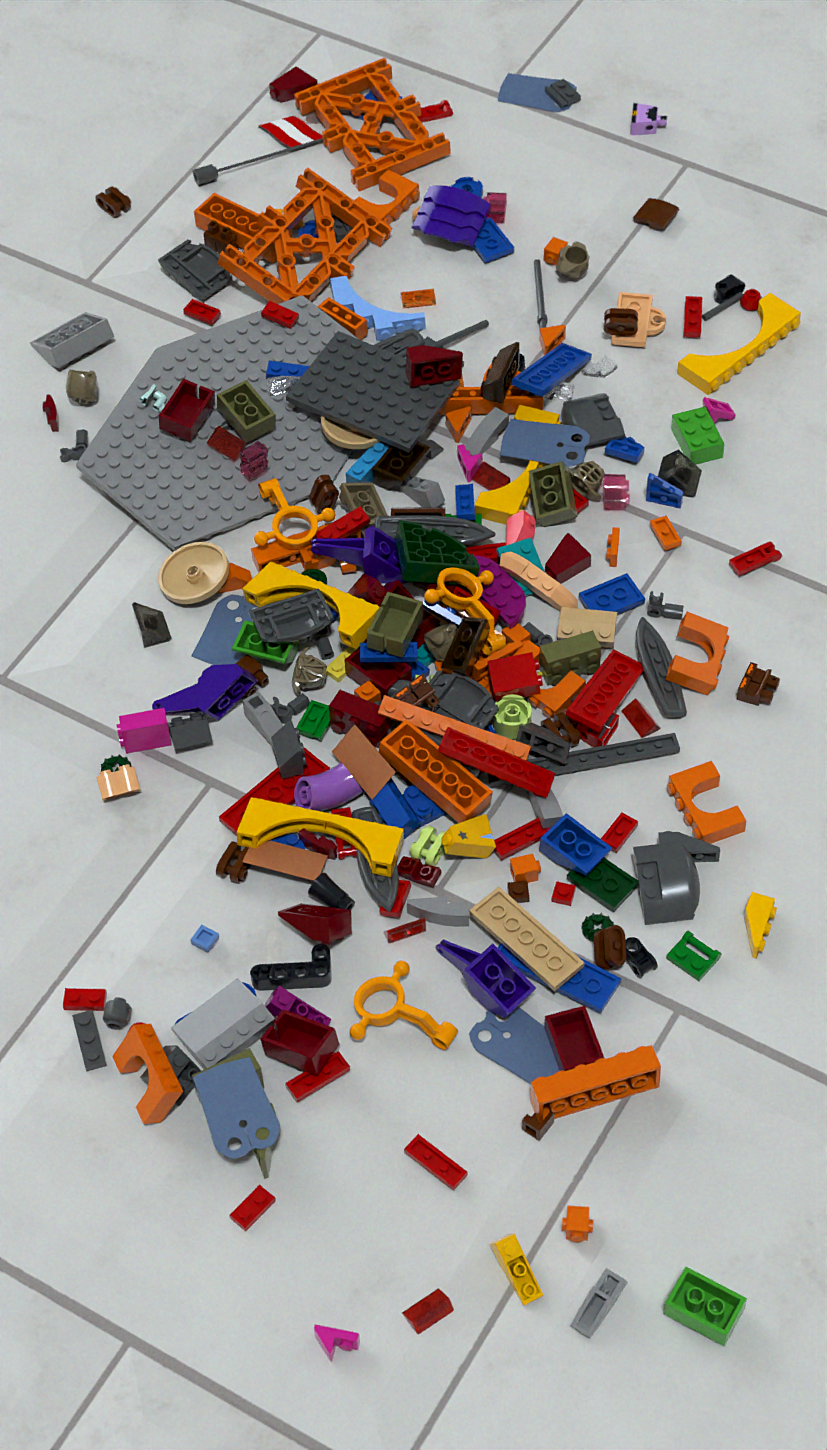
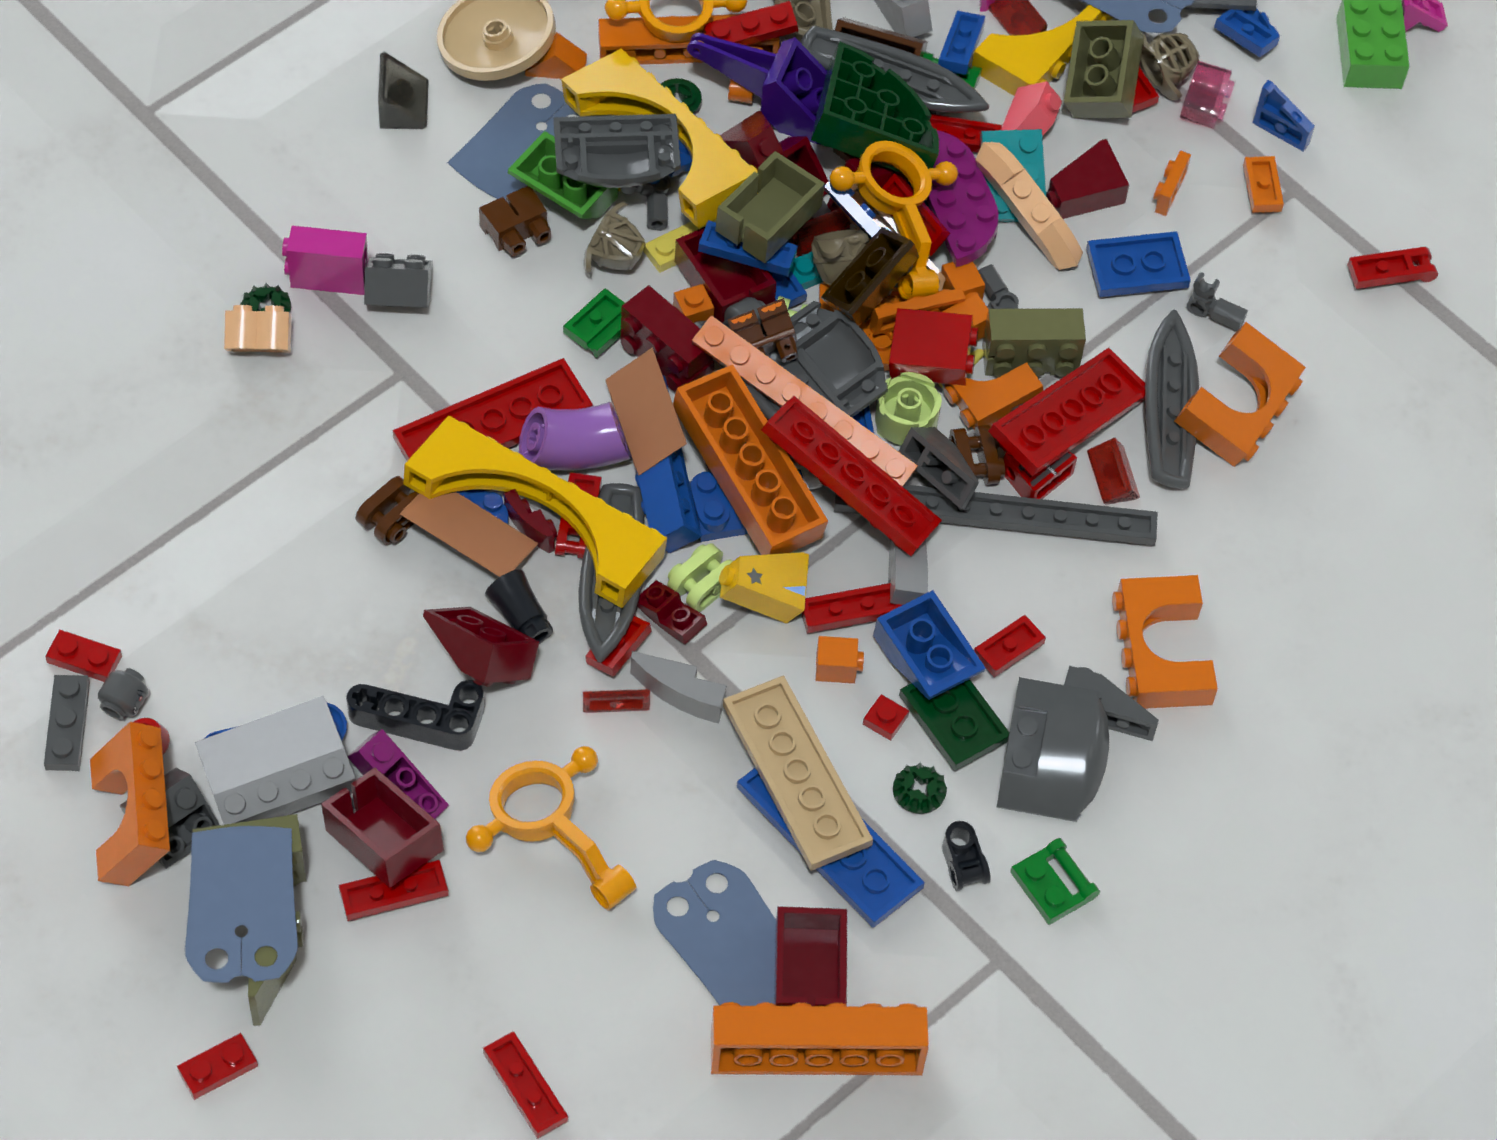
camera: 10 degrees right, 5 degrees up
dark purple slope [152,664,258,721] -> none
medium blue plate [190,925,219,952] -> none
light grey slope [242,692,283,745] -> none
dark grey bar [270,693,310,724] -> none
dark grey slope [271,721,306,779] -> none
orange leg [300,549,337,570] -> none
dark purple slope [435,939,536,1018] -> none
reddish brown plate [507,881,529,903] -> none
reddish brown panel [522,1111,554,1141] -> none
tan slope [557,607,617,649] -> none
reddish brown brick [594,925,626,970] -> none
clear smoke slope [658,449,702,498] -> none
reddish brown hips [737,662,780,706] -> none
yellow slope [744,892,777,959] -> none

